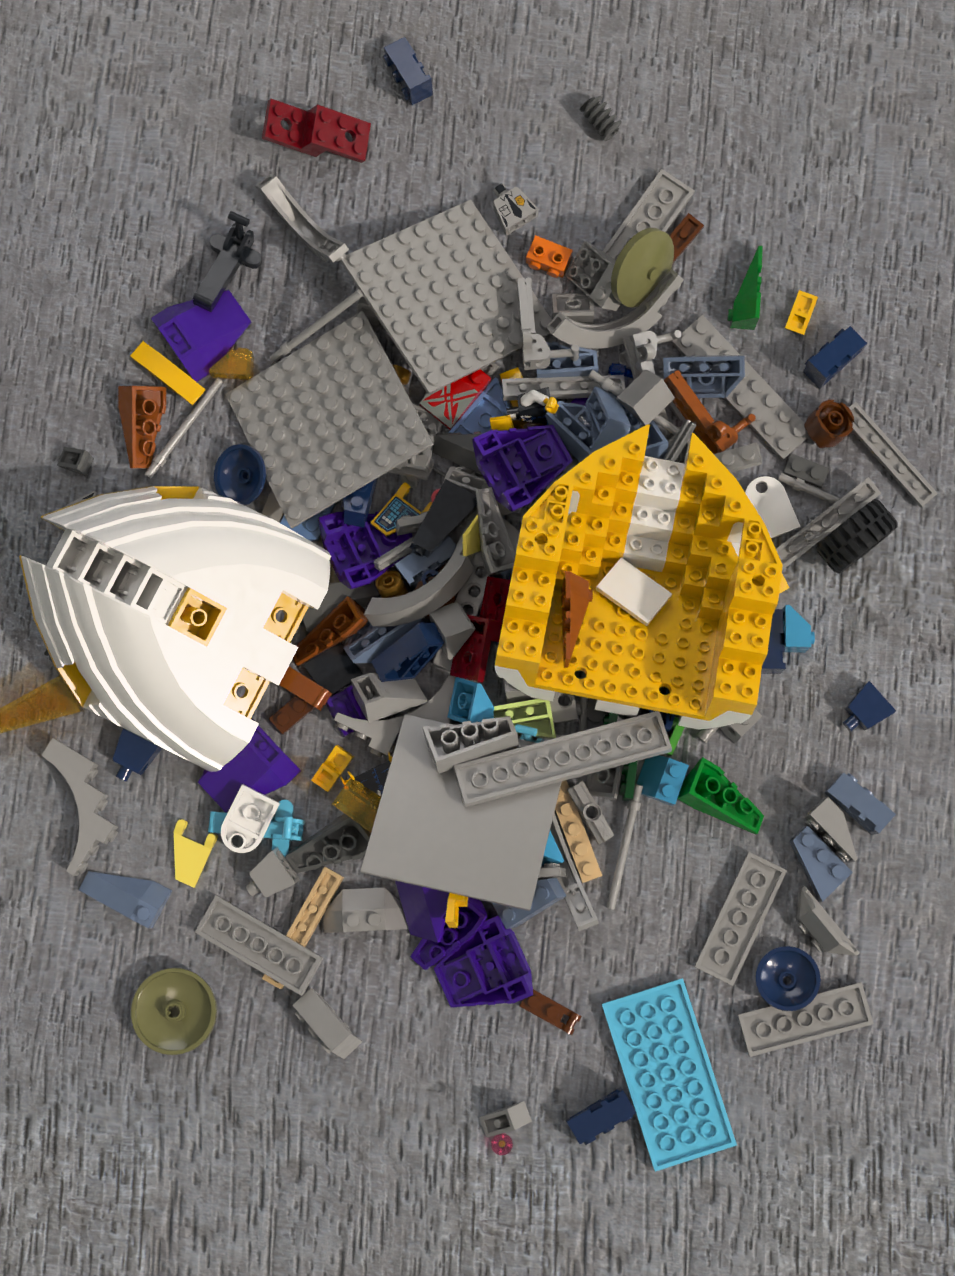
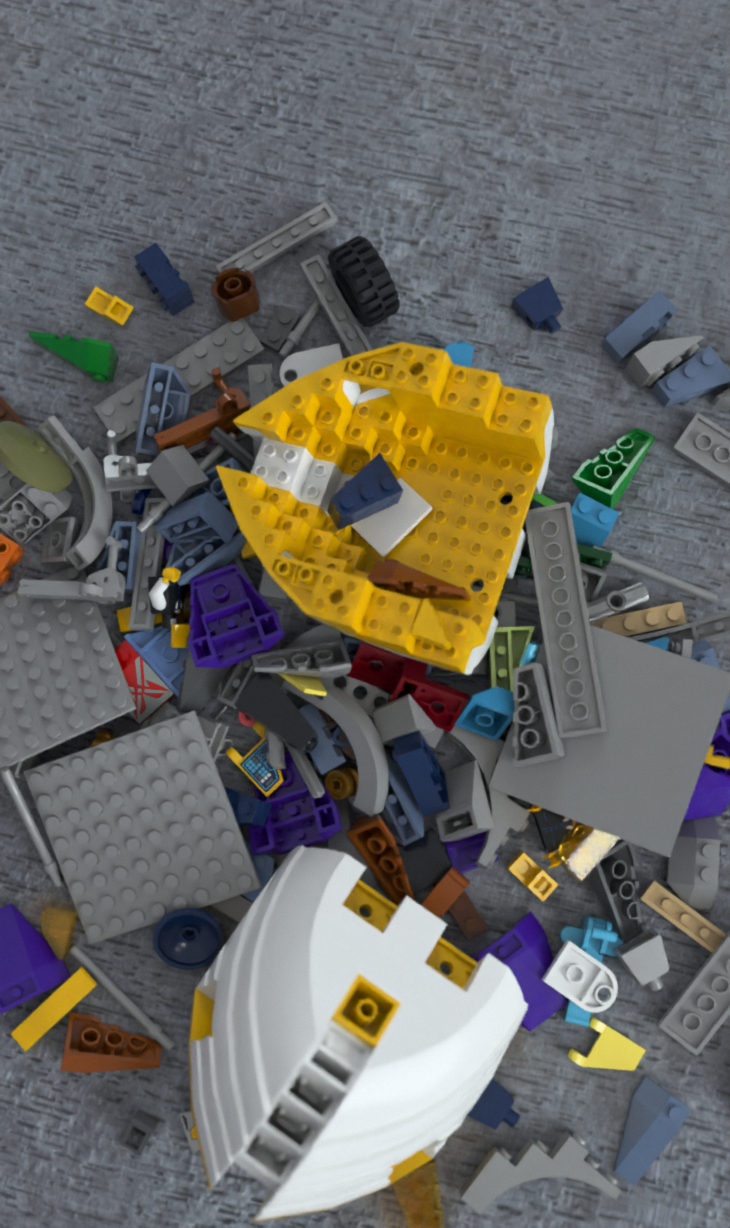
camera: 90 degrees left, 0 degrees up
none -> dark blue wedge [327,453,403,530]
none -> yellow slope [410,598,452,650]

